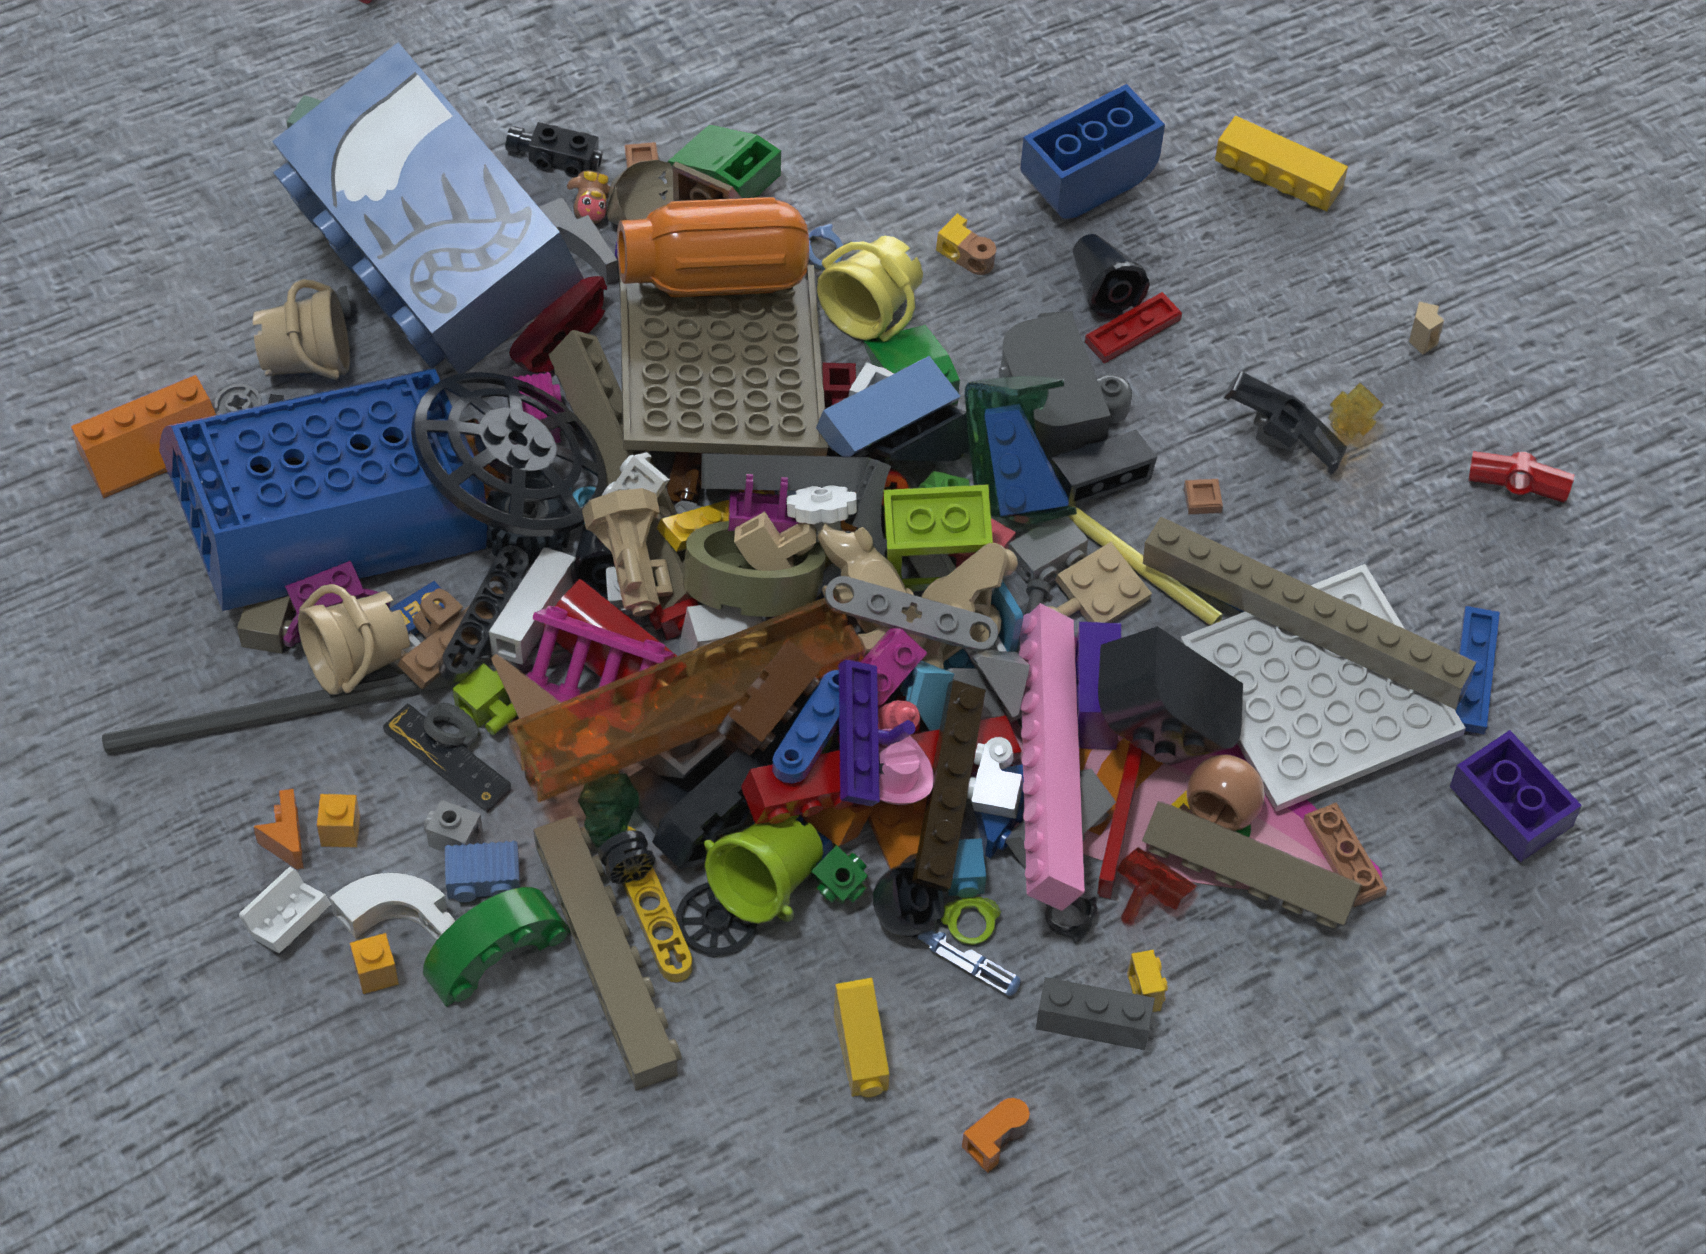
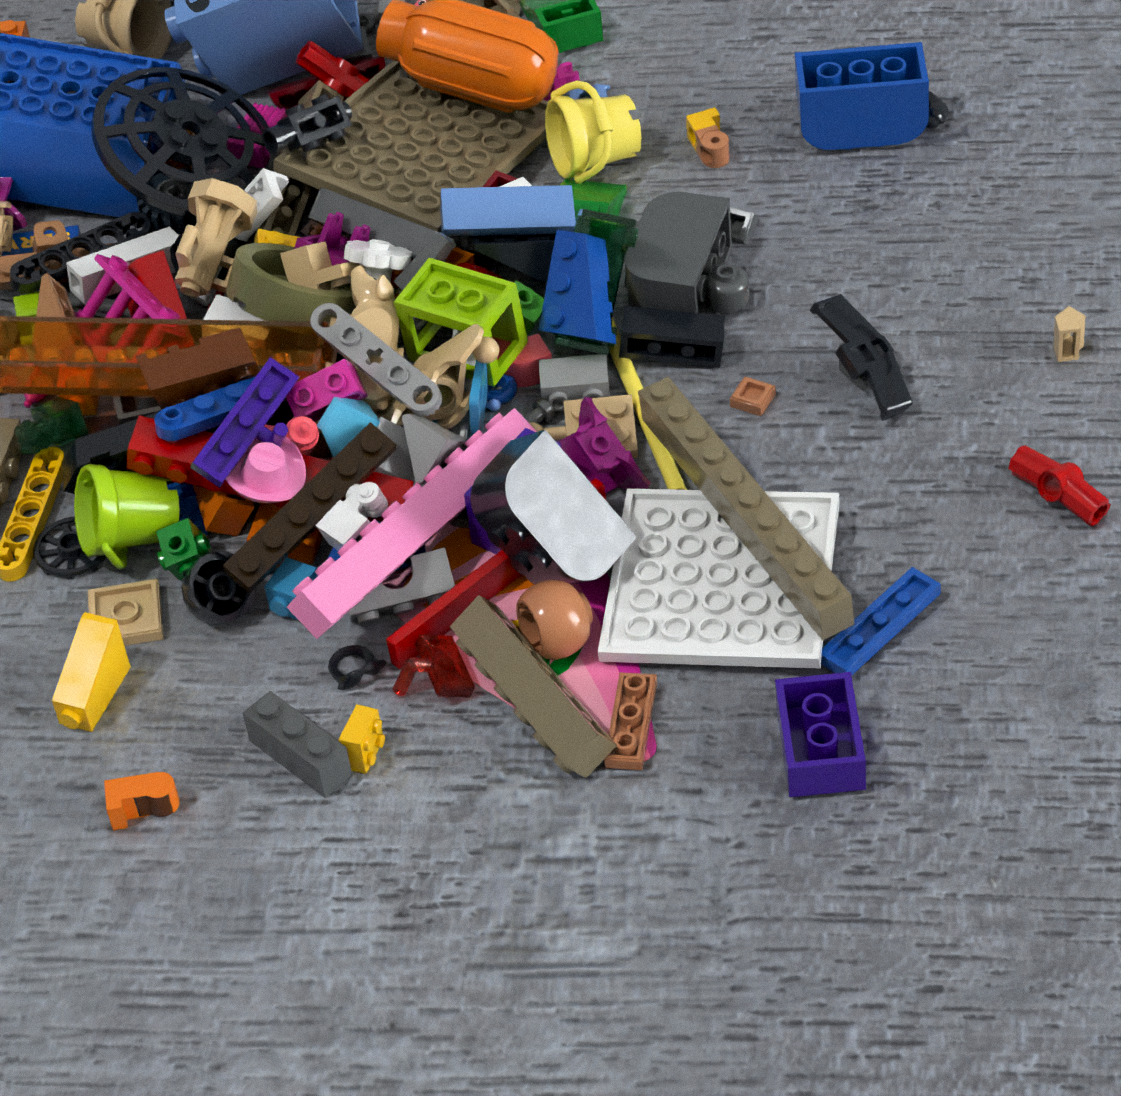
camera: 40 degrees right, 10 degrees down
black wheel [598,830,656,884] -> none
piece [918,930,1021,996] -> none
lime piece [941,897,1001,945] -> none
black cone [1073,234,1150,319] -> none
red tile [1085,292,1182,364] -> none
yellow brick [1215,115,1348,212] -> none
clear yellow brick [1327,382,1384,440] -> none
none -> tan tile [88,579,164,646]
none -> black brick [262,93,352,154]
none -> red piece [295,41,369,98]
none -> magenta piece [557,397,651,494]

